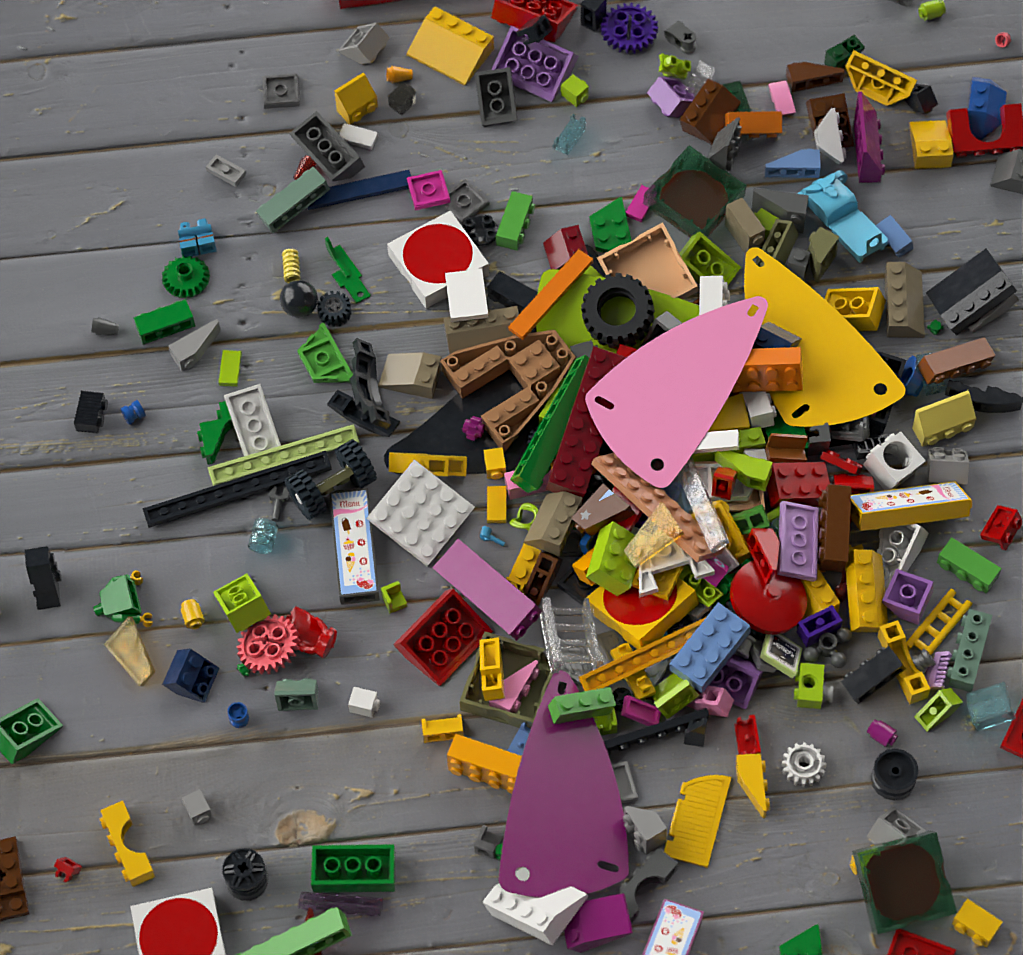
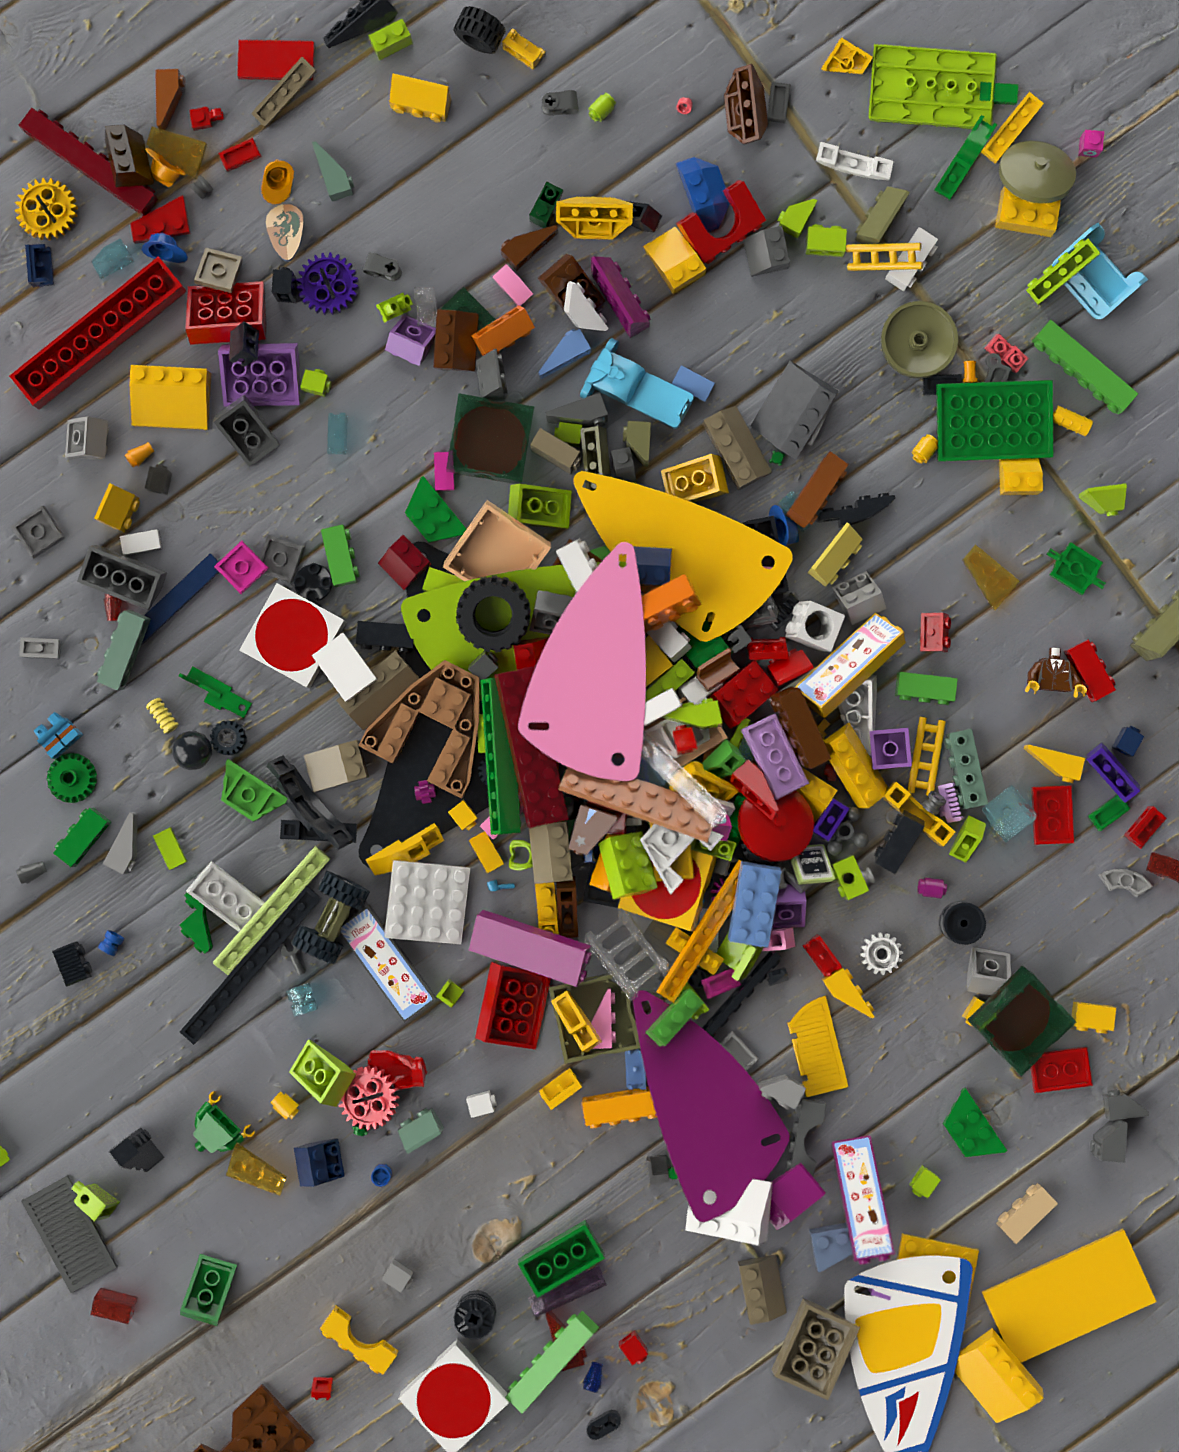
camera: 25 degrees left, 25 degrees up
orange tile [508,249,594,340] -> none
clear yellow wing [624,501,684,568] -> none

